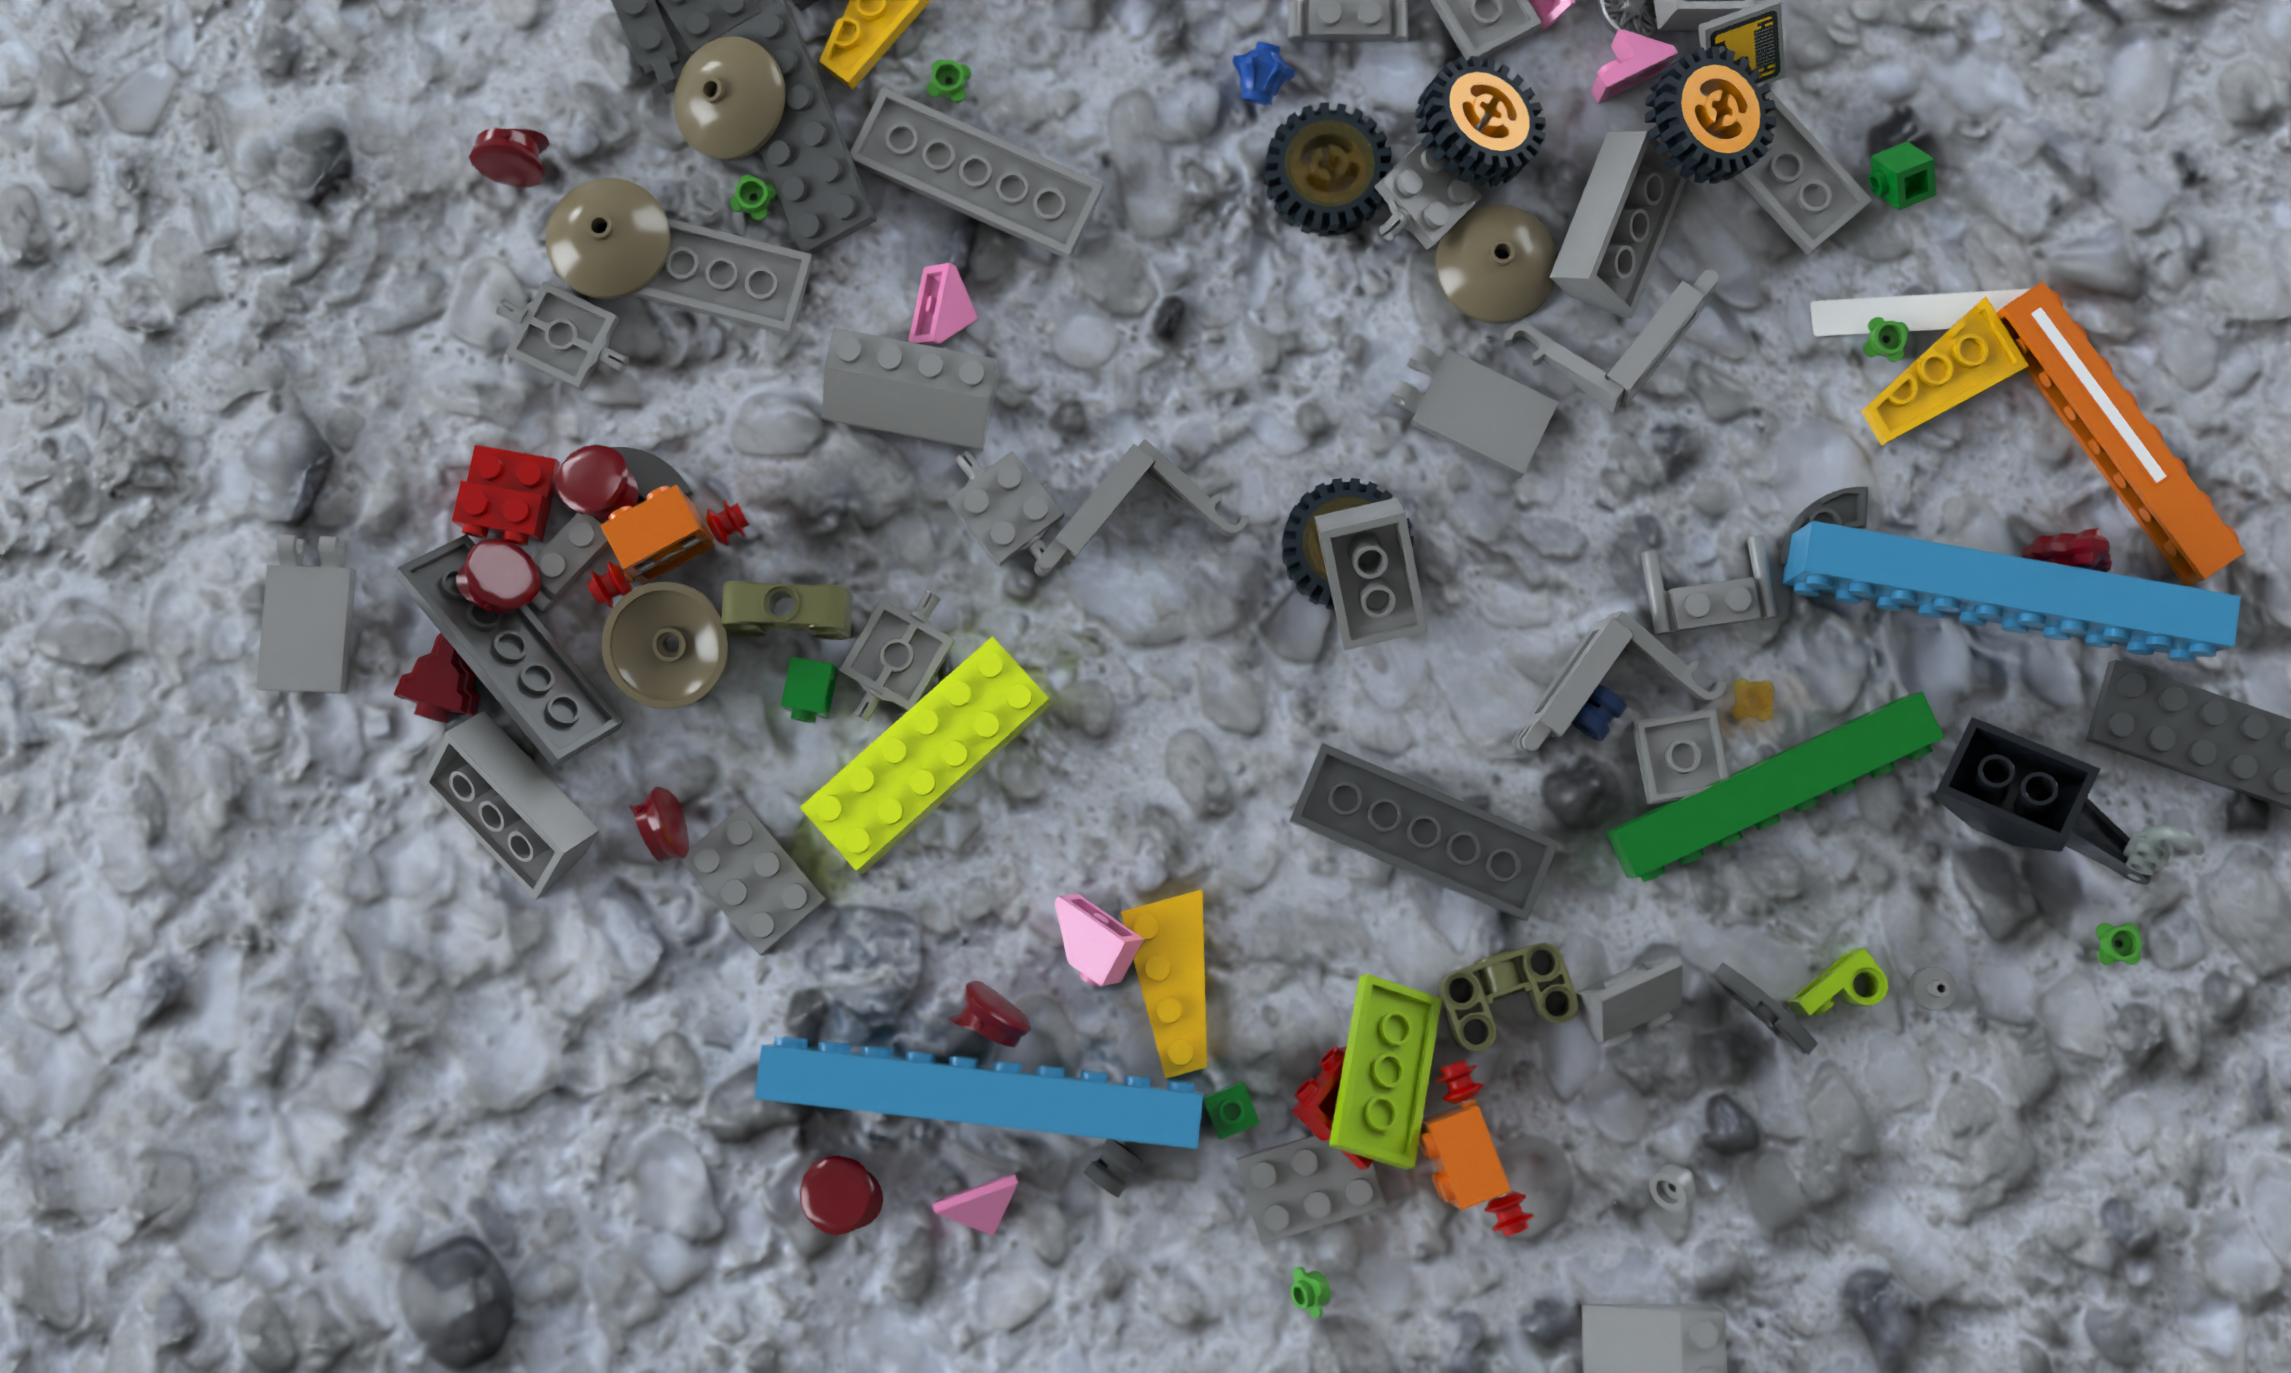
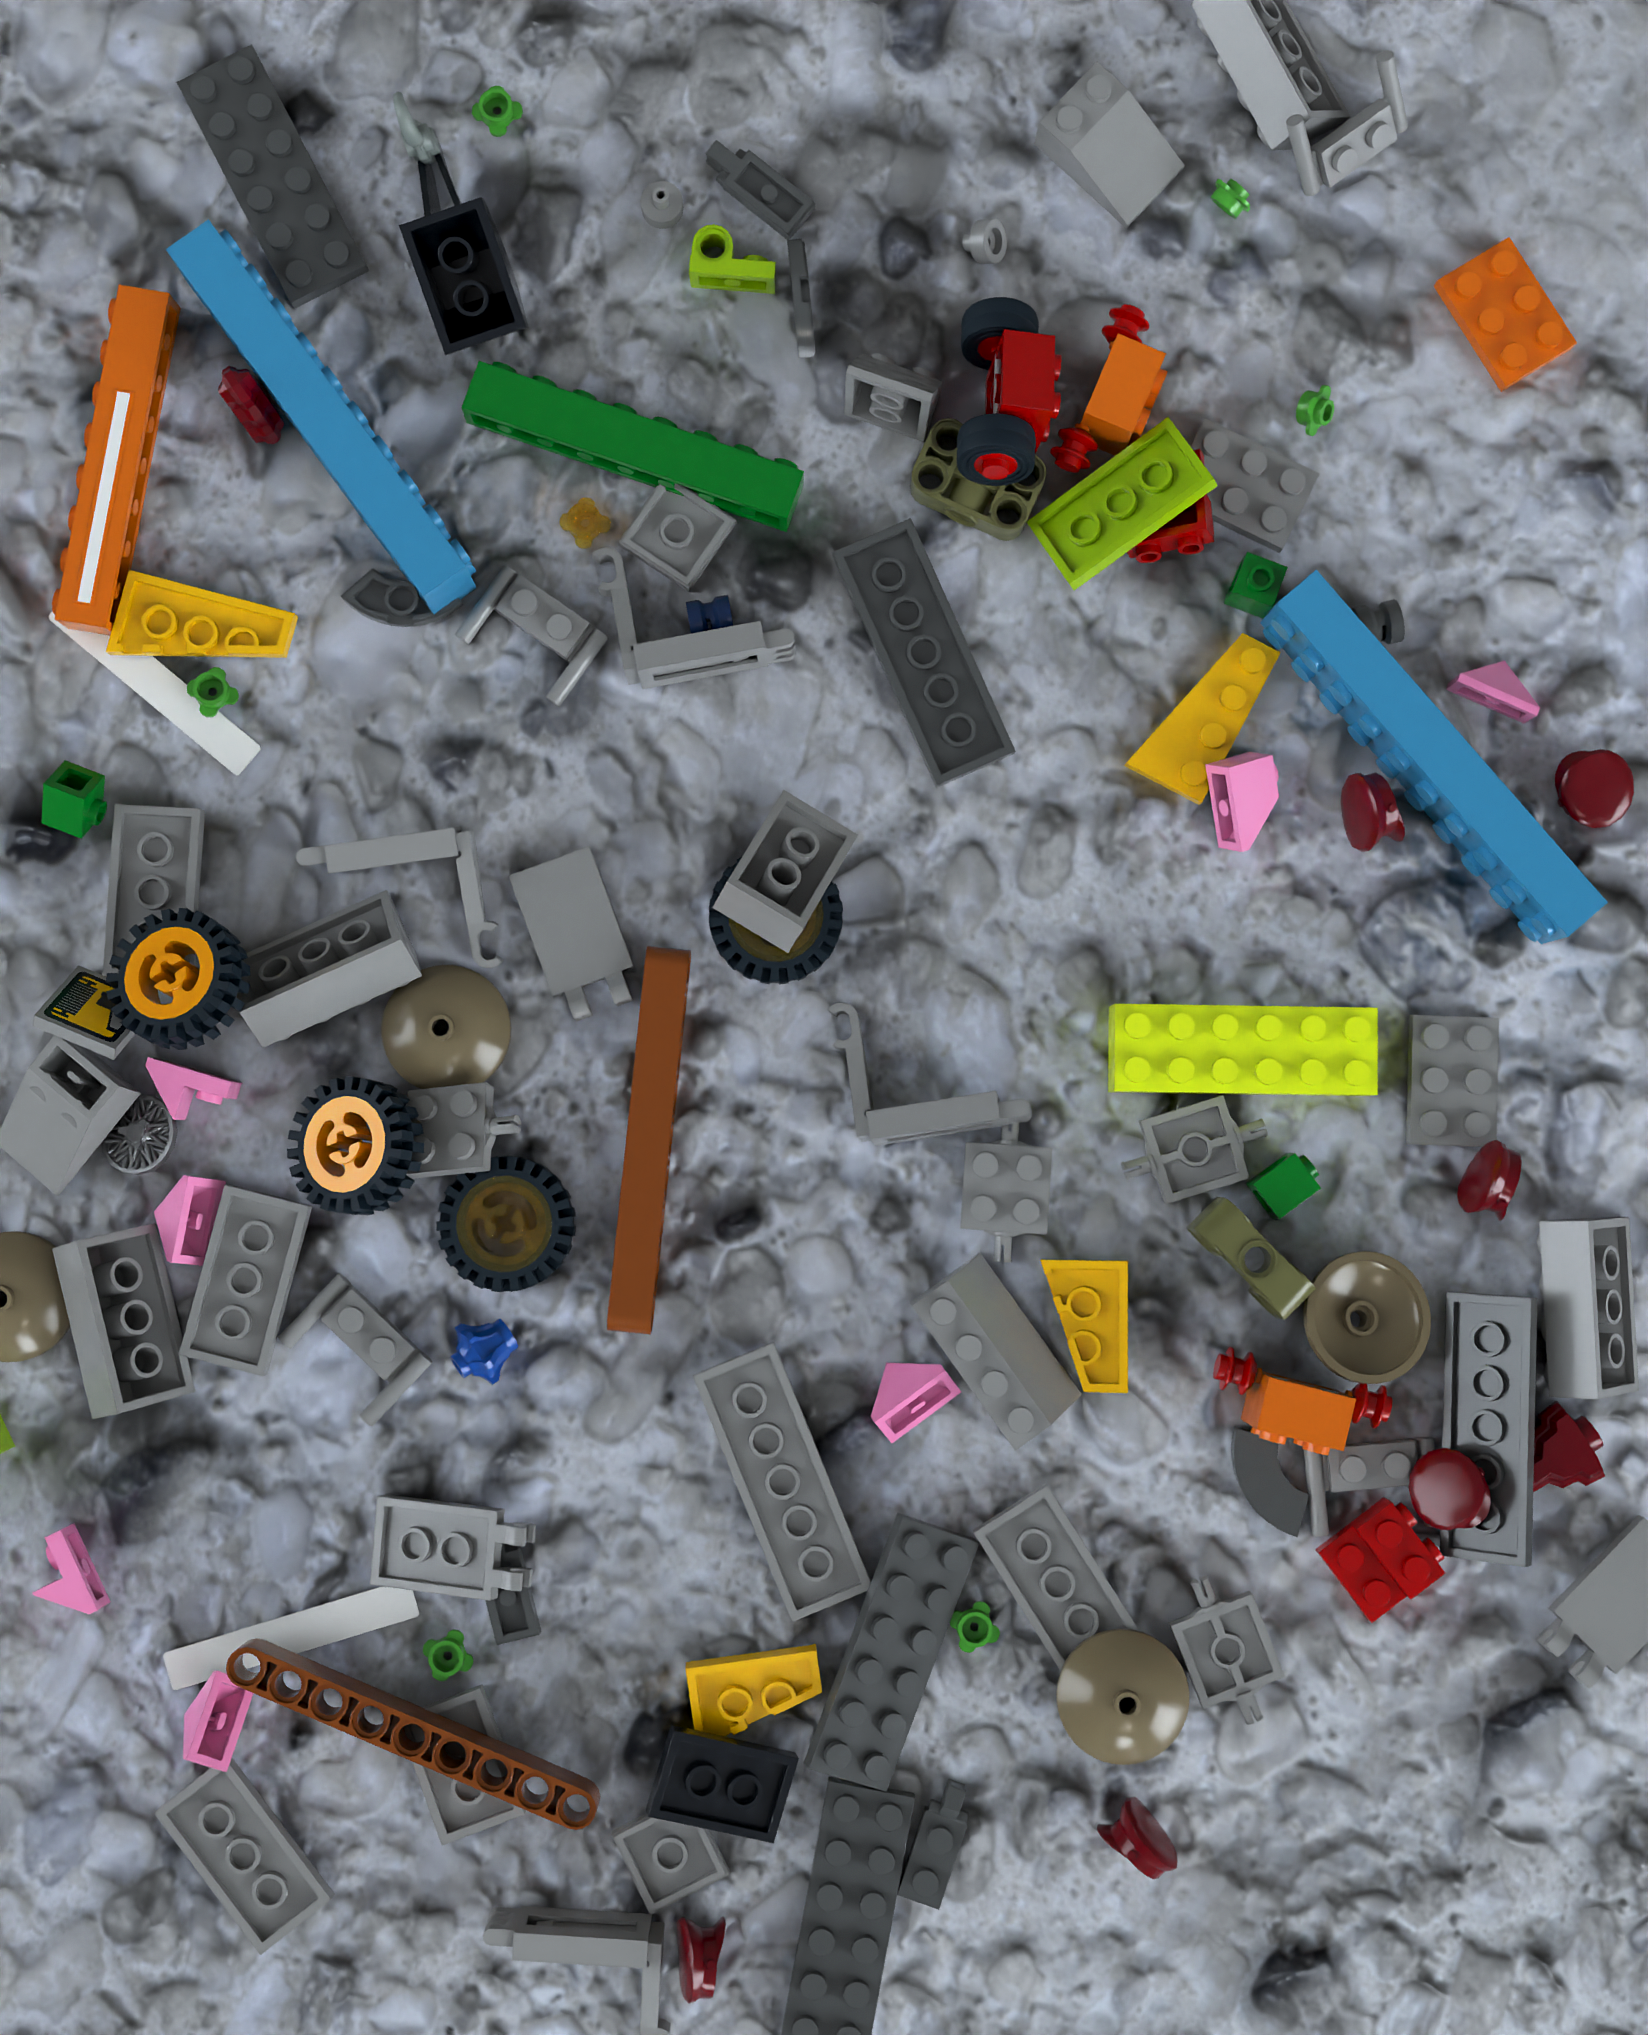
camera: 140 degrees left, 5 degrees up
dark red piece [556,444,639,520] -> none
dark tan dish [674,36,785,160] -> none
bright green plate [927,59,971,103] -> none
none -> dark orange beam [607,946,691,1335]
none -> dark grey hinge [705,140,815,240]
none -> brick [956,297,1062,486]
none -> yellow wing [1040,1259,1128,1393]

